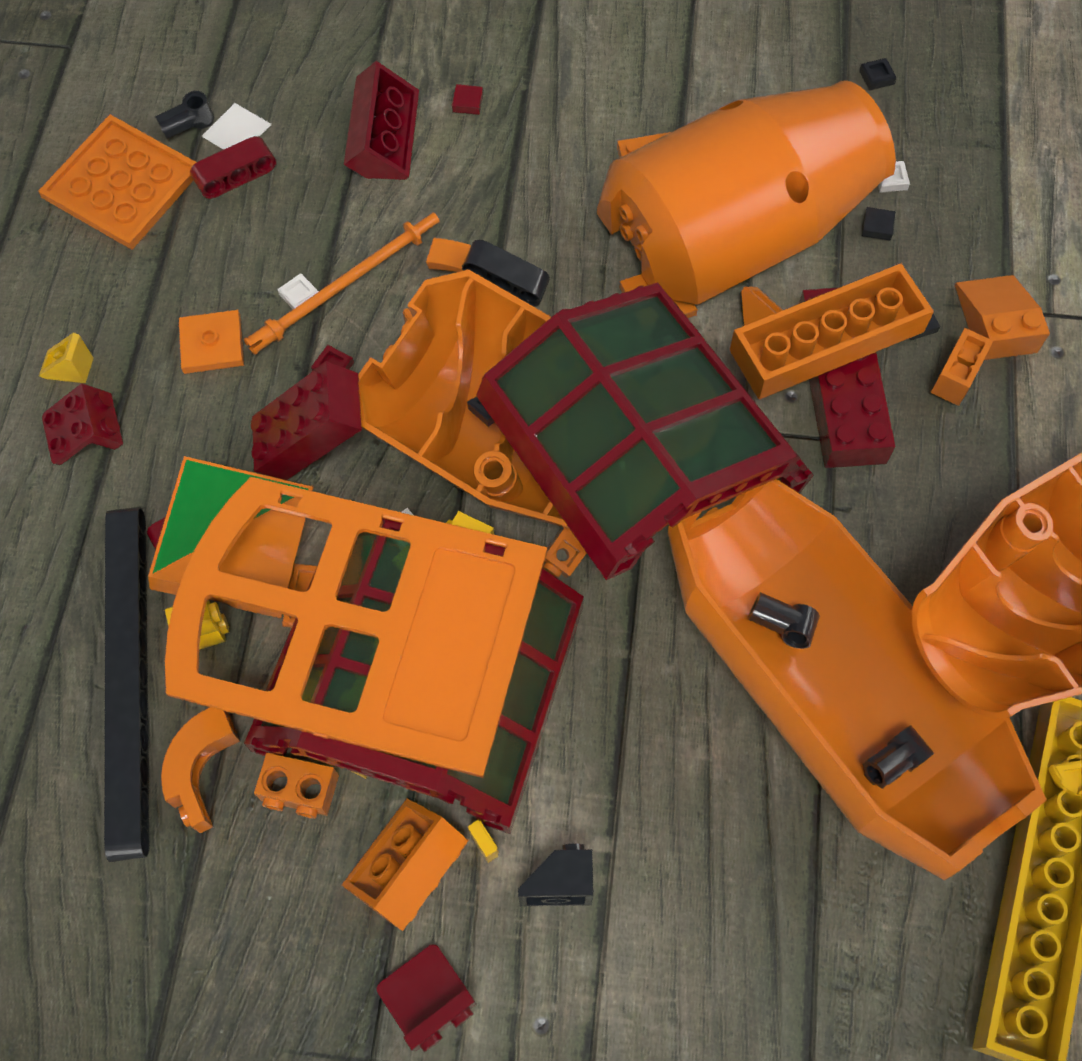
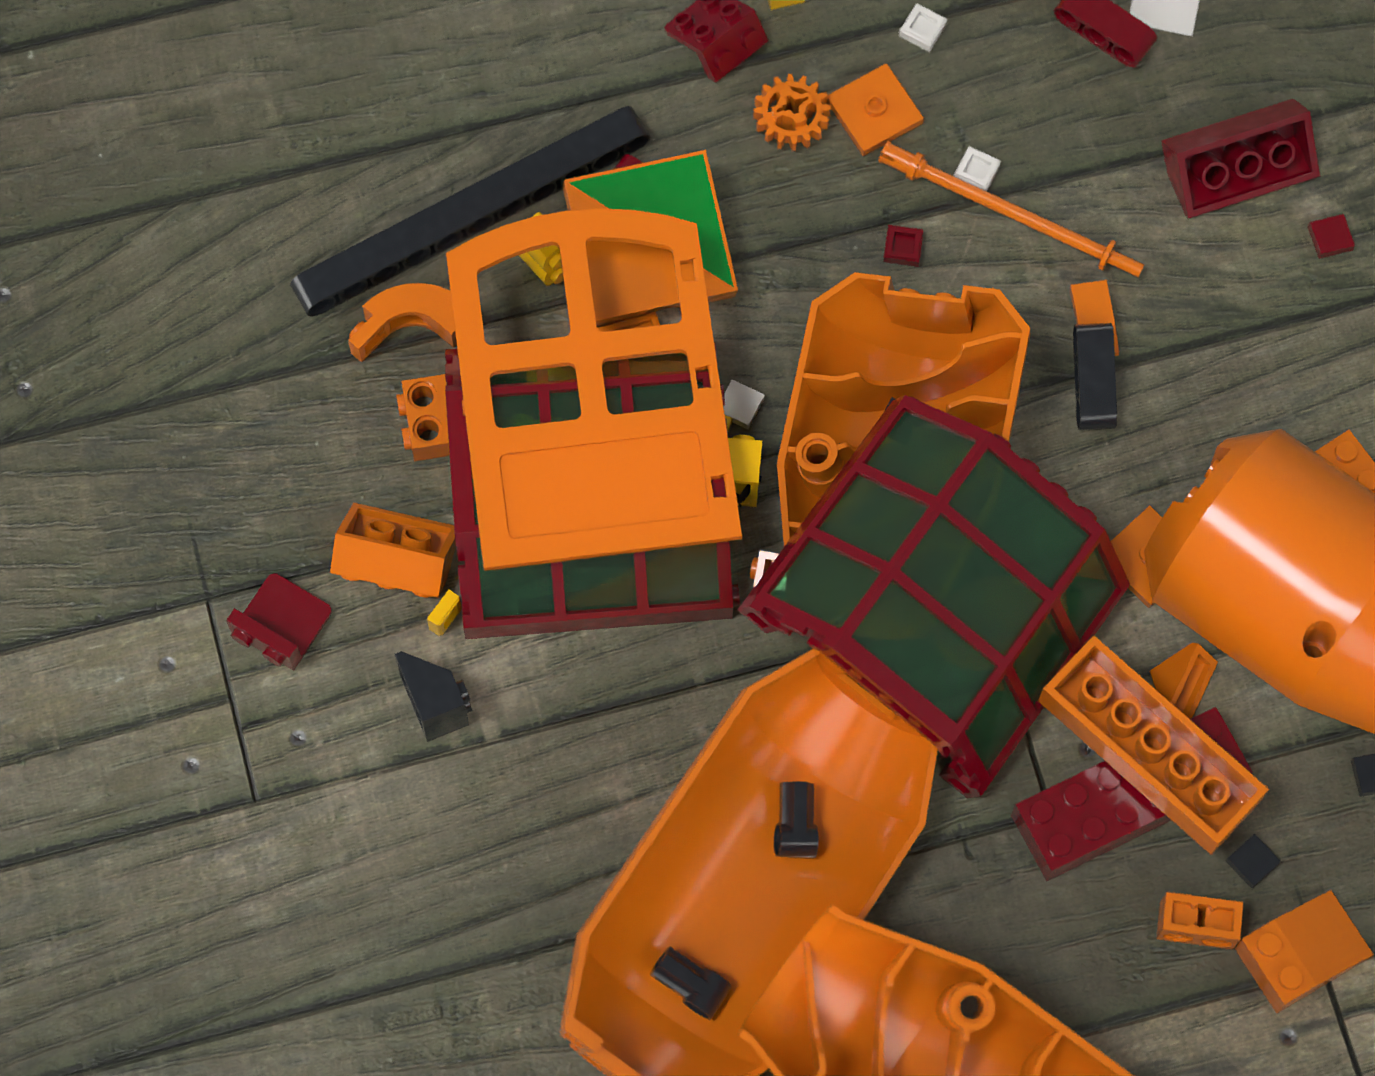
camera: 65 degrees right, 5 degrees up
dark red brick [251,361,362,480] -> none
none -> orange gear [753,74,831,151]
none -> white tile [899,4,947,52]

